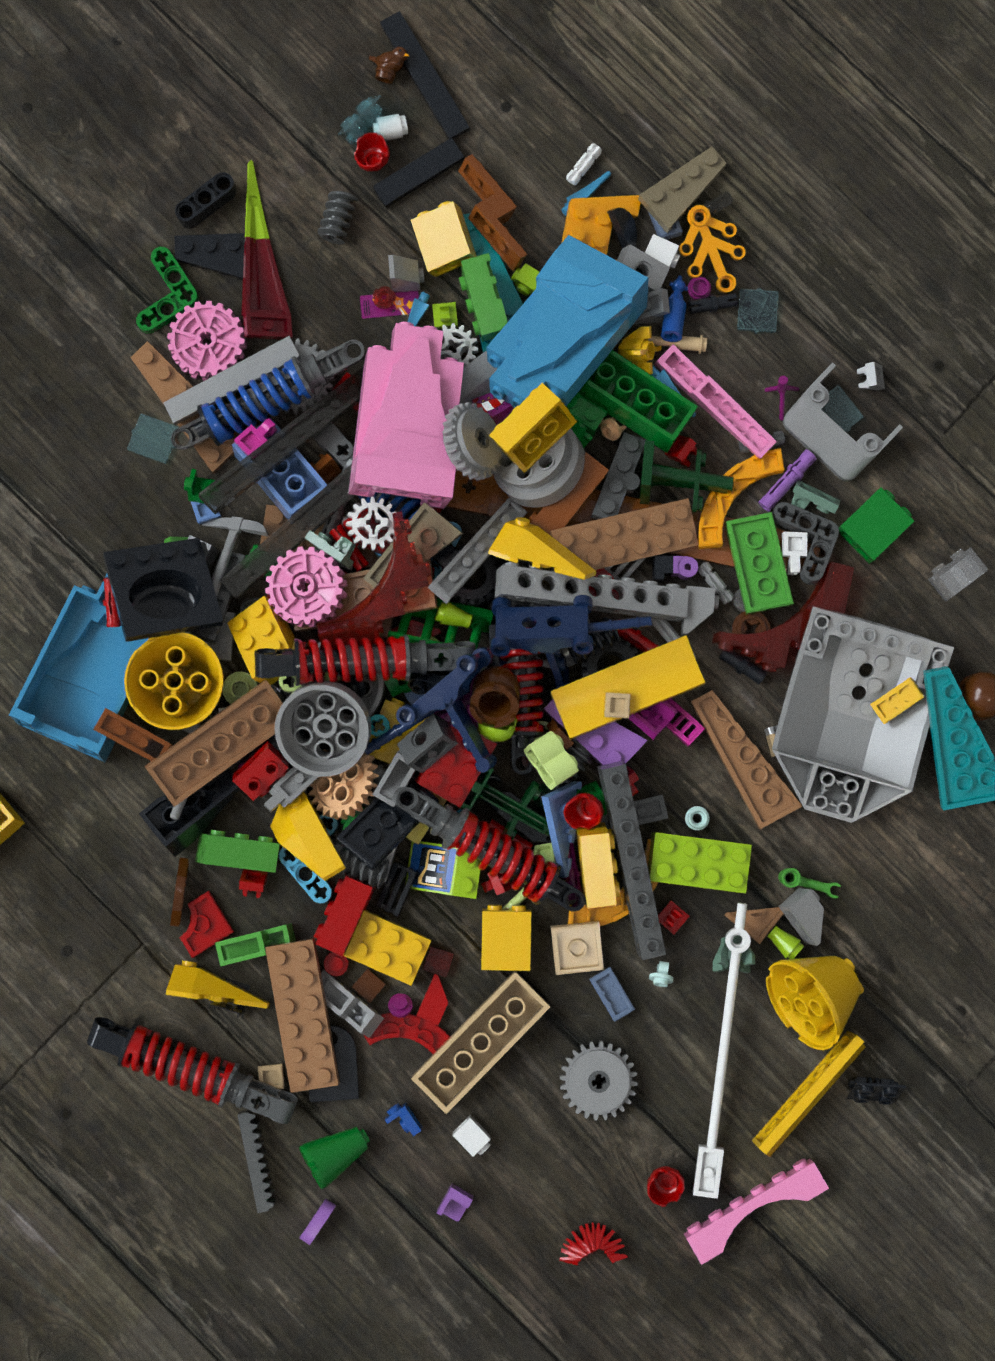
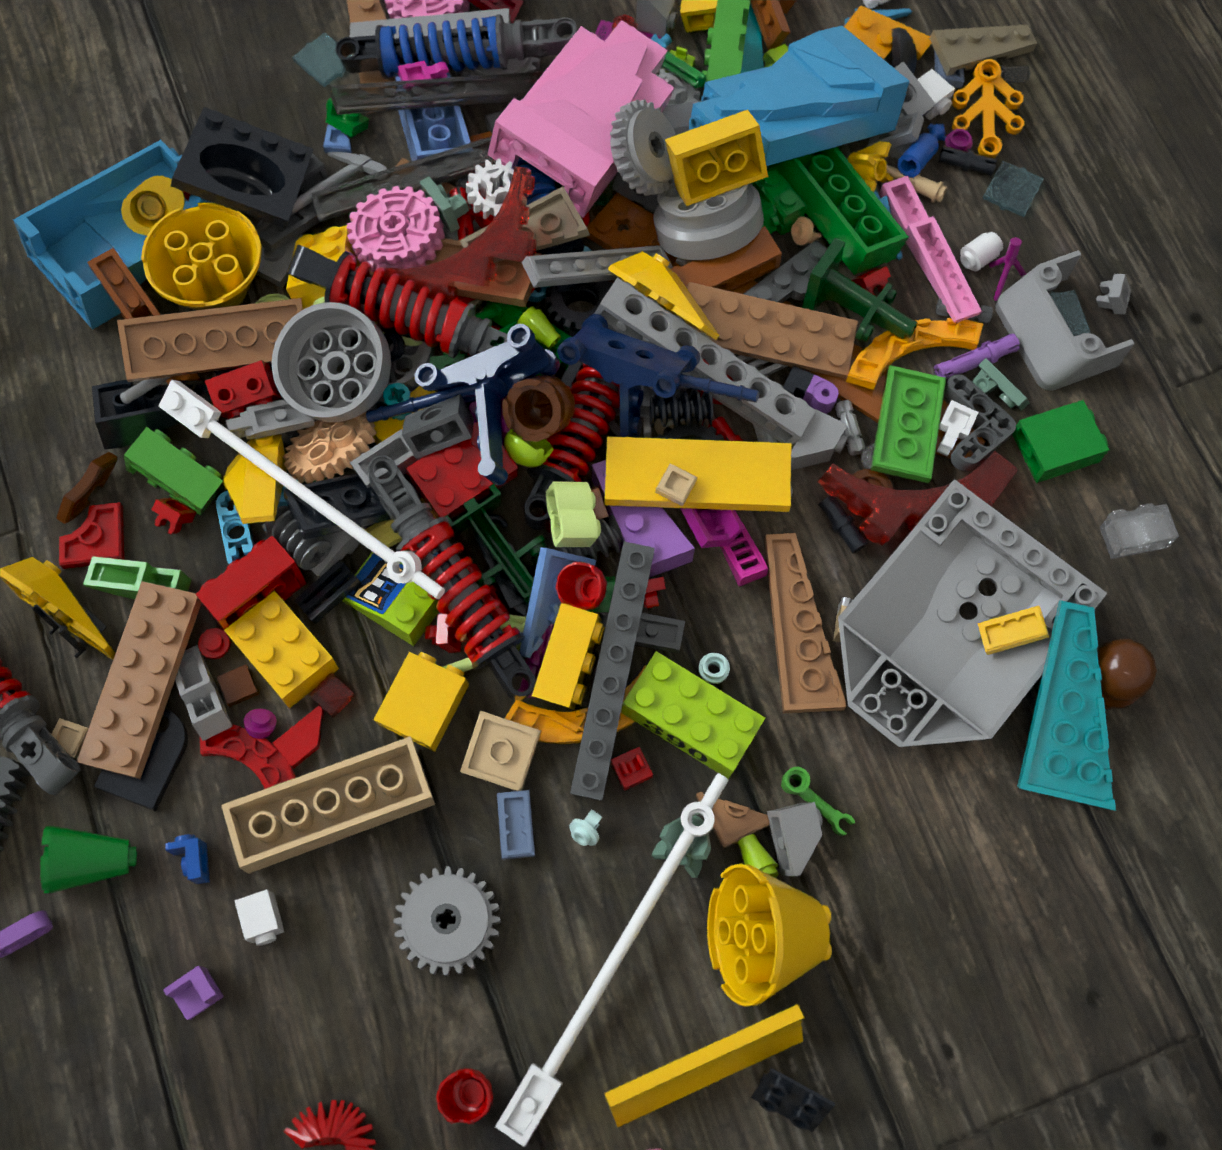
camera: 25 degrees right, 15 degrees down
none -> yellow piece [121,176,185,235]
none -> white bar [159,380,445,599]
none -> green axle [661,51,706,89]
none -> white brick [960,232,1003,271]

